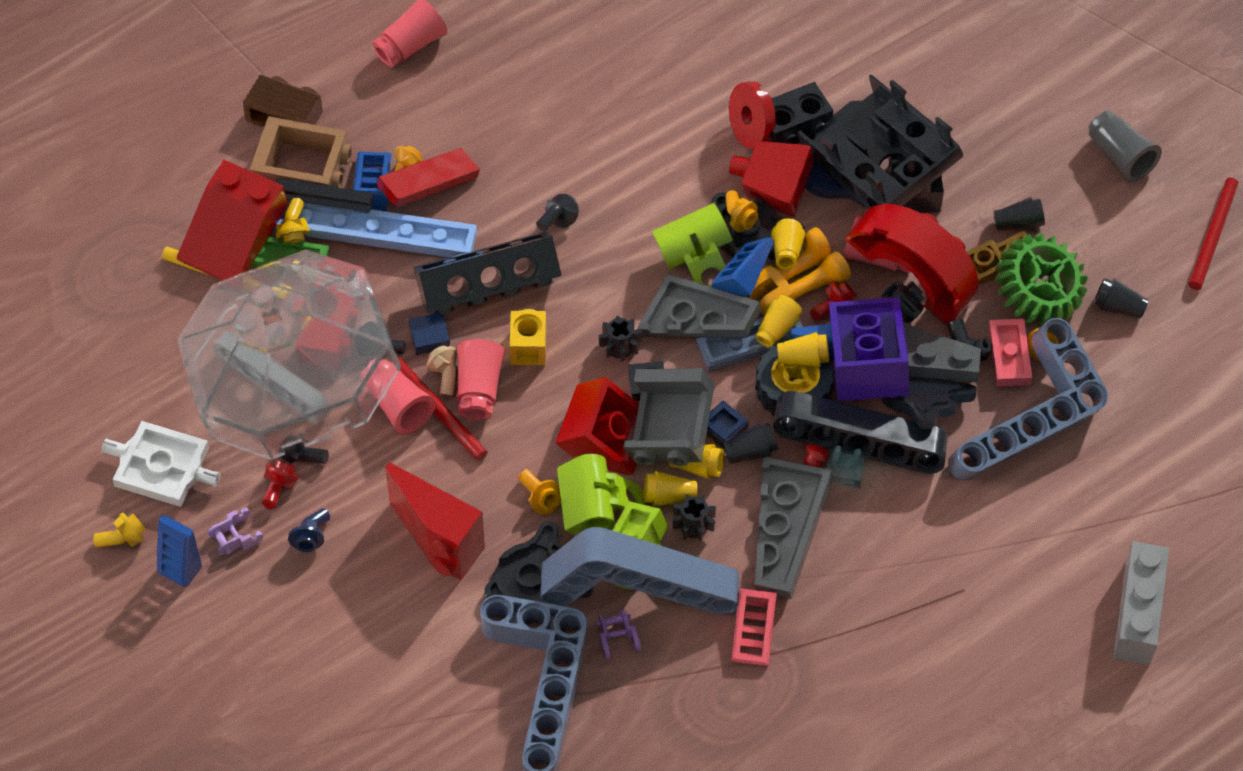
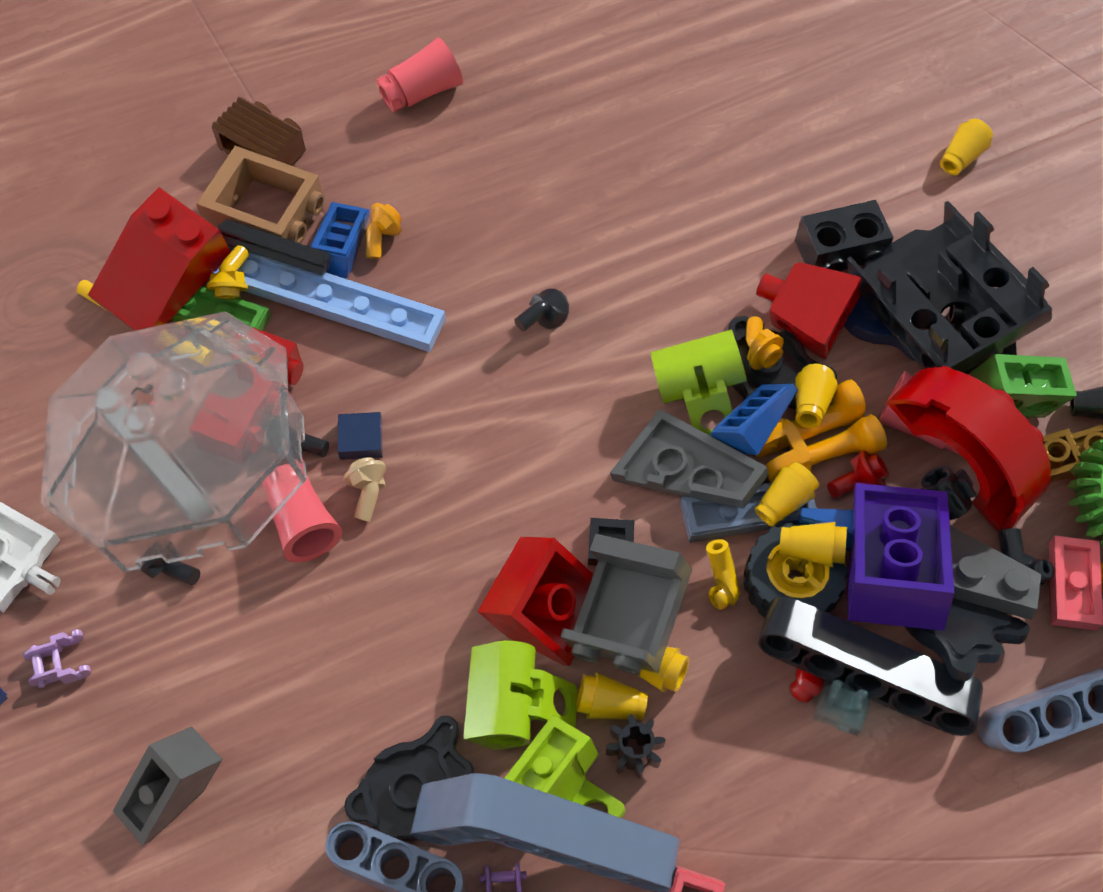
camera: 10 degrees right, 5 degrees up
red plate [262,459,300,509] -> none
dark blue plate [288,508,330,552] -> none
red tile [377,148,480,207] -> none
red slope [385,462,485,581] -> none
red bar [390,357,488,461] -> none
black brick [413,231,562,315] -> none
coral plant [456,339,506,421] -> none
yellow brick [510,309,546,365] -> none
light orange plate [517,469,561,515] -> none
black gear [599,316,642,361] -> none
dark blue tile [706,400,749,449] -> none
black cone [723,423,779,464] -> none
red tile [728,81,776,149] -> none
dark grey wing [755,457,833,599] -> none
none -> dark grey slope [113,726,223,845]
none -> yellow arm [706,539,740,610]
none -> yellow cone [940,118,993,176]
none -> bright green brick [968,354,1077,418]

